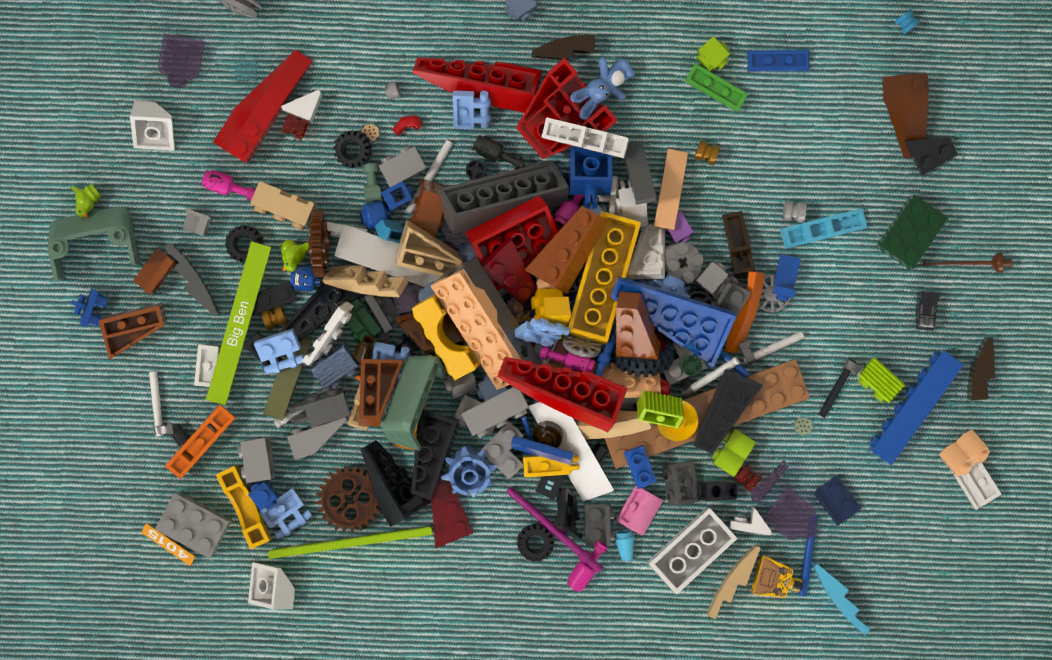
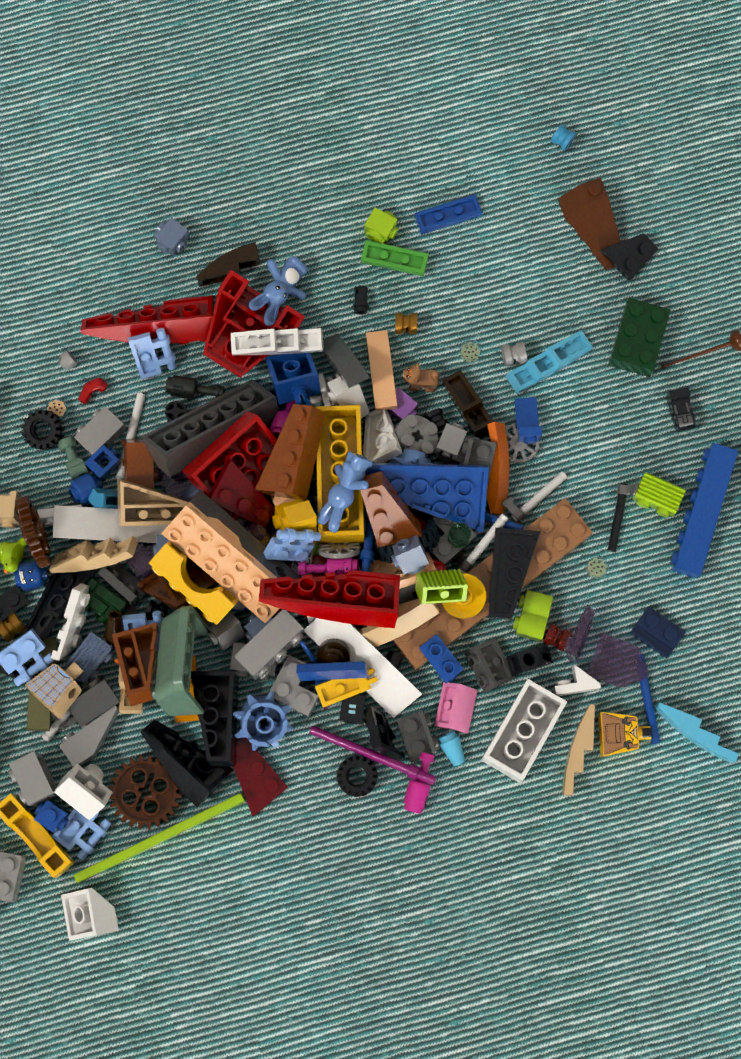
camera: 15 degrees left, 10 degrees down
none -> tan torso [25,662,83,720]
none -> white brick [54,764,112,820]
none -> medium blue animal [317,451,373,533]
none -> black pin [352,285,369,315]
none -> brick [391,535,429,574]
none -> medium nougat animal [403,363,439,393]
none -> black wheel [423,408,449,432]
none -> clear light blue tile [459,340,481,363]

